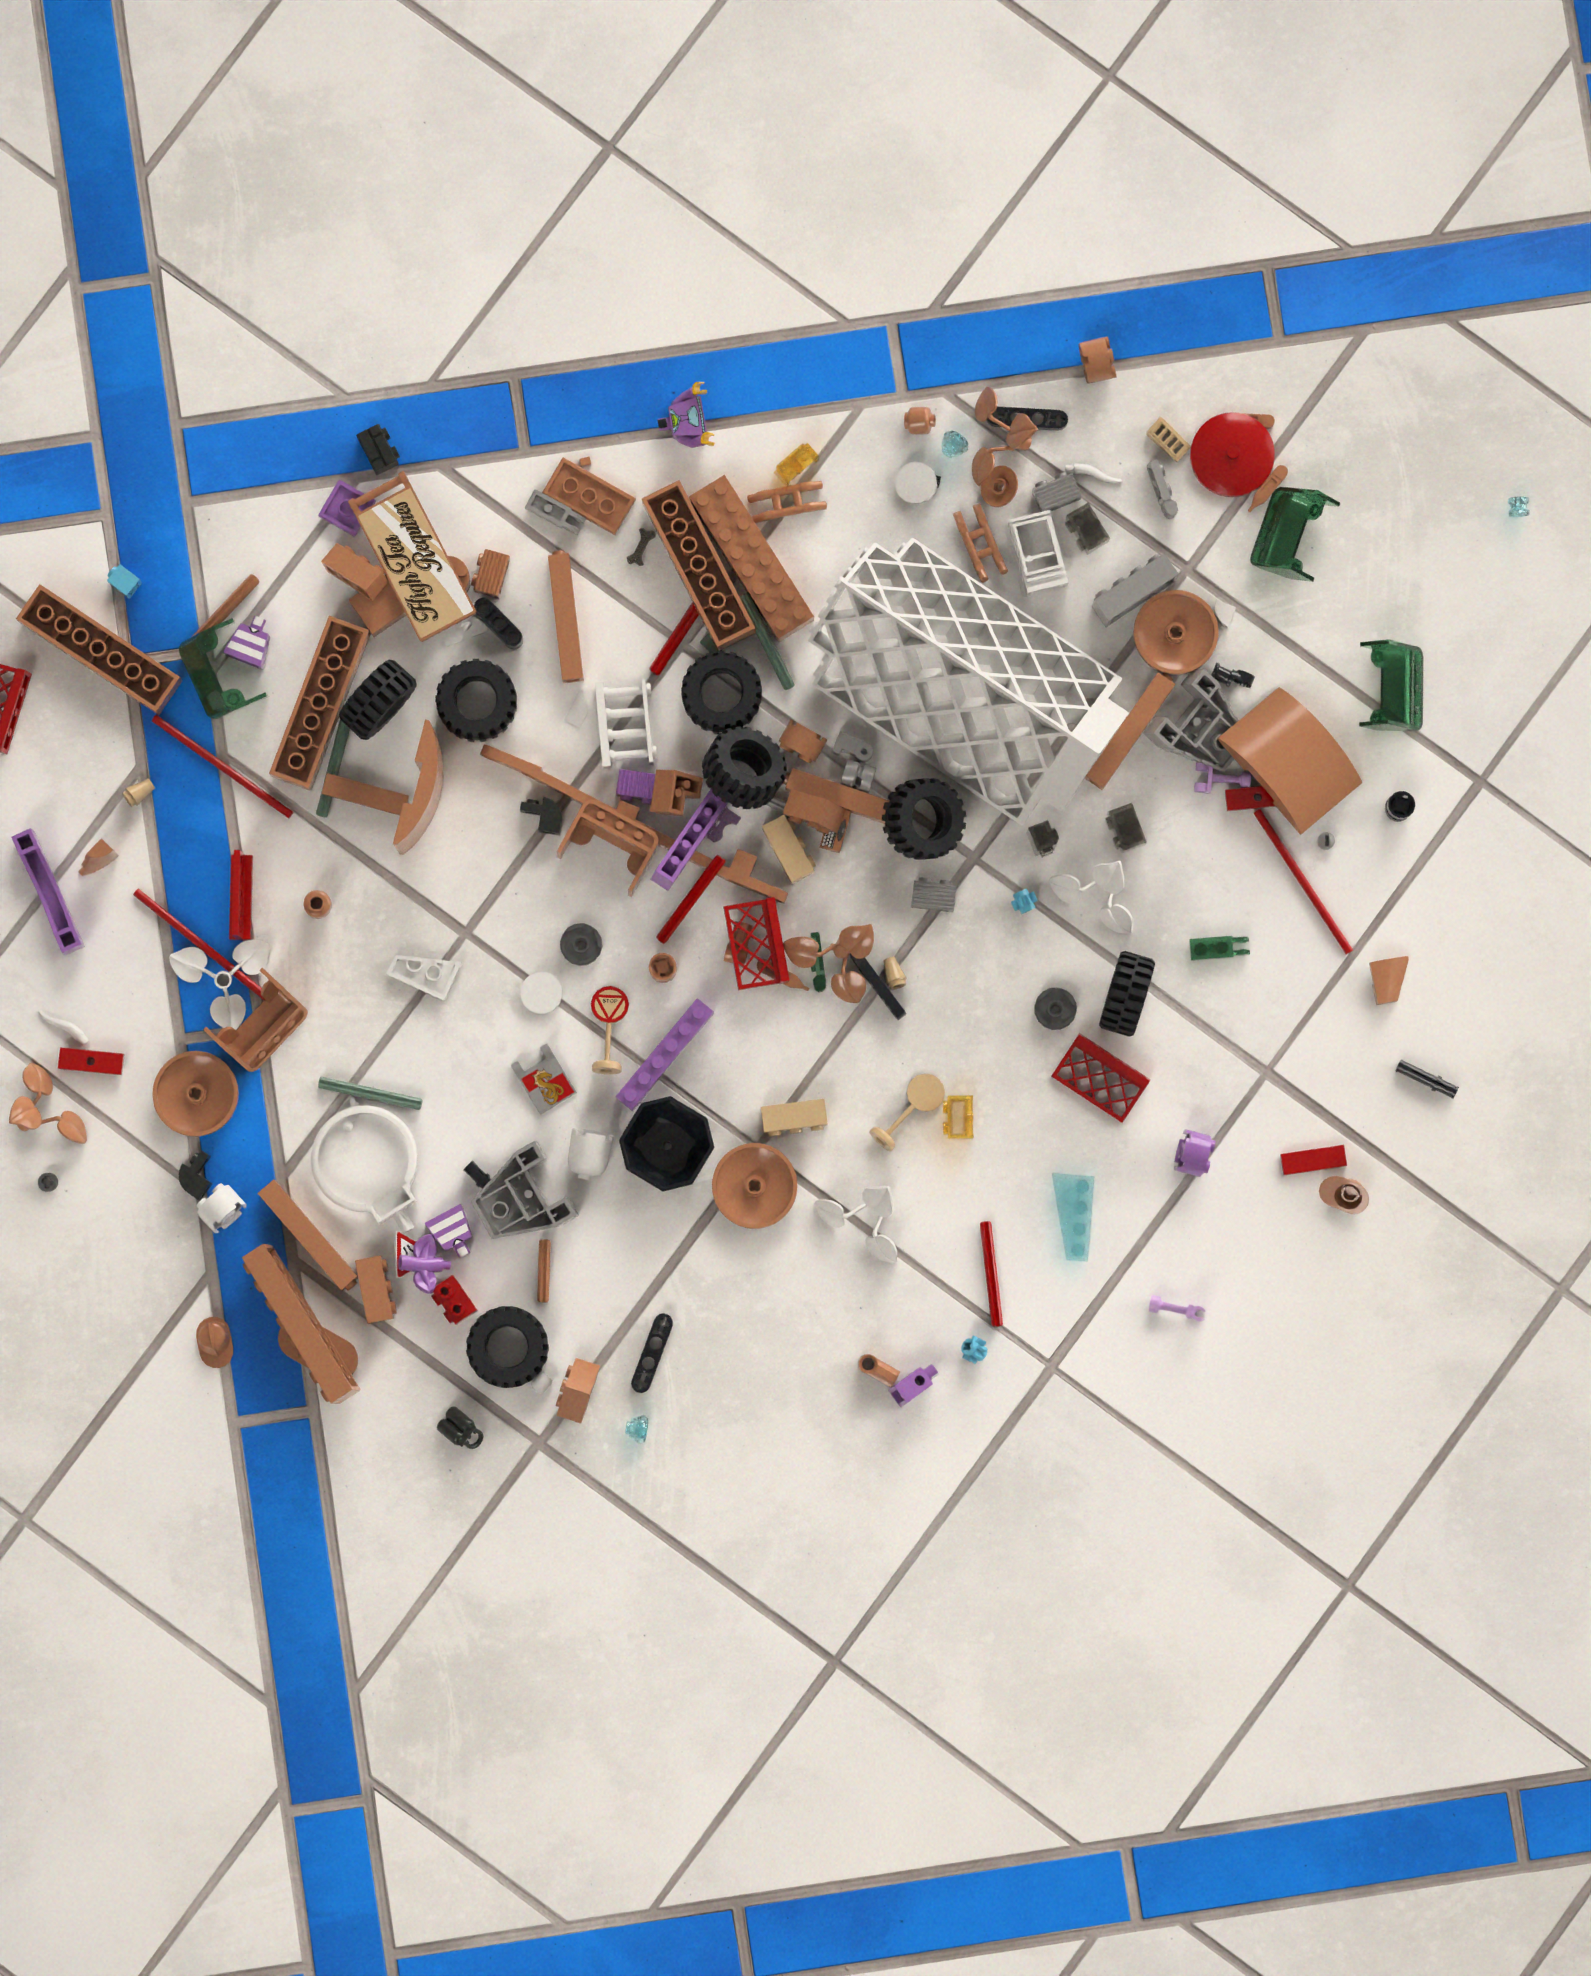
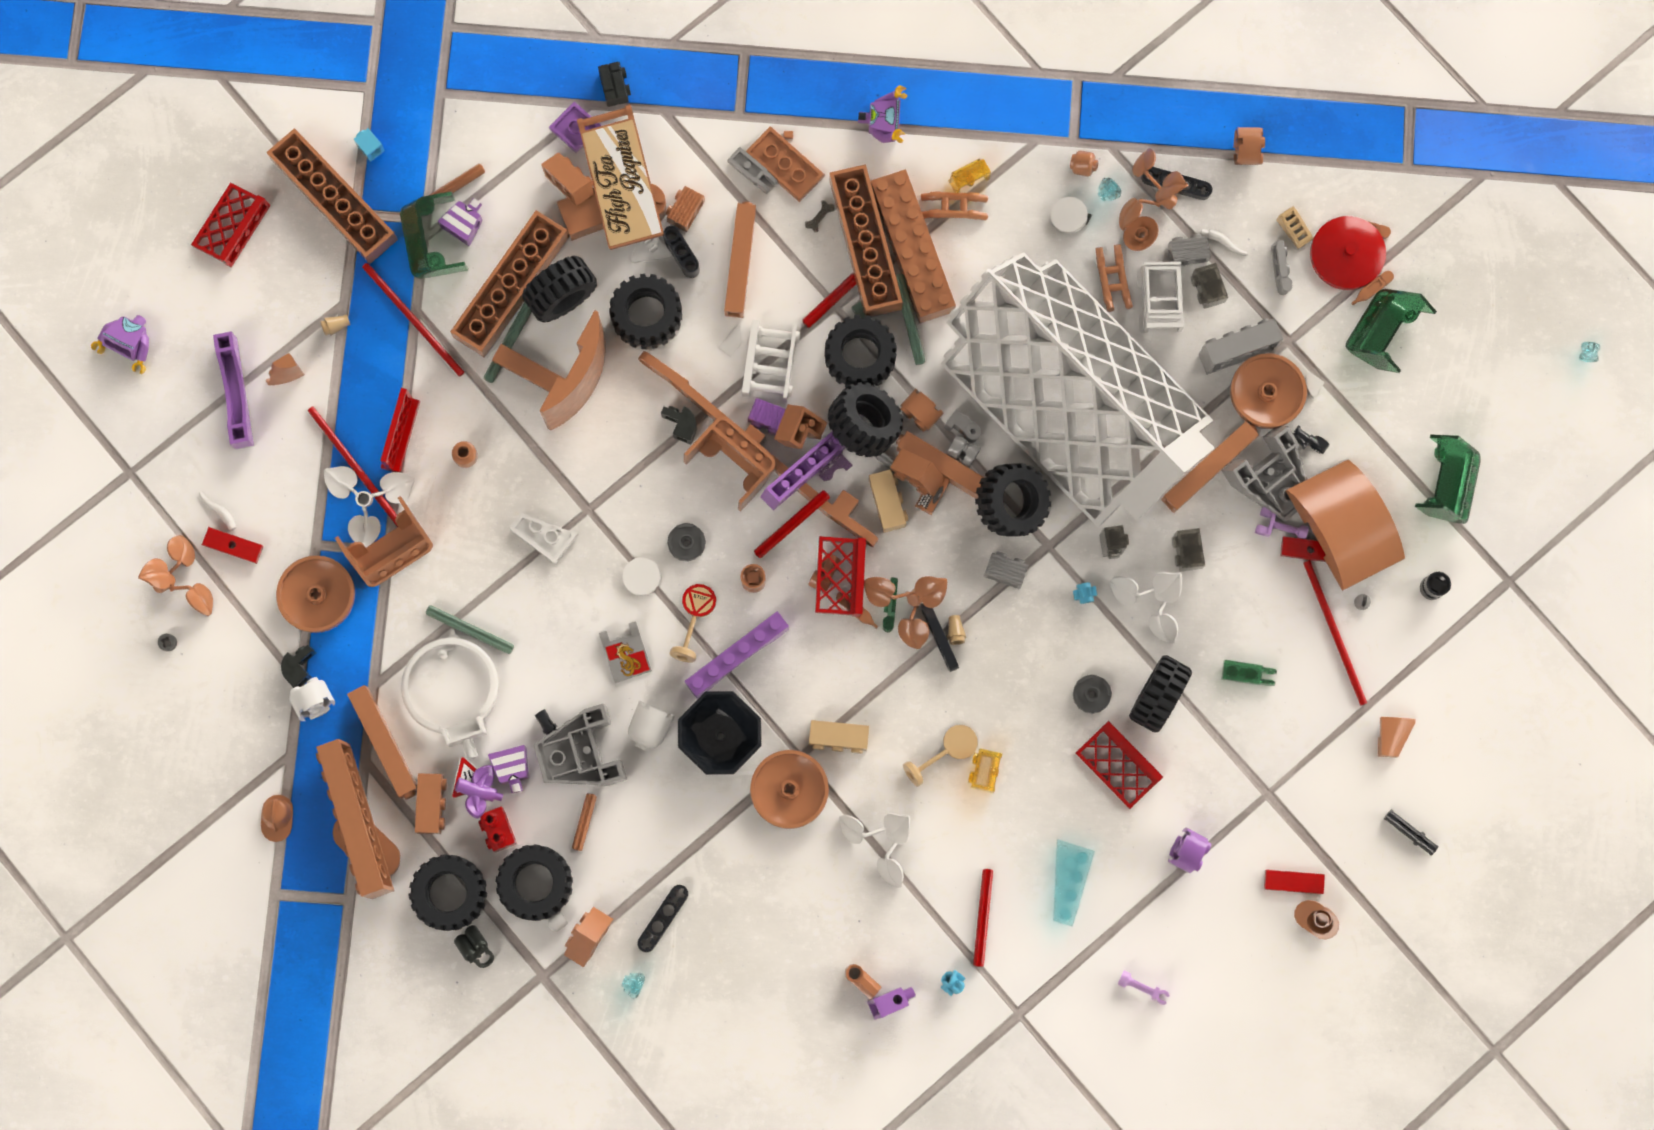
camera: 10 degrees right, 5 degrees down
none -> black tyre [409,854,487,931]

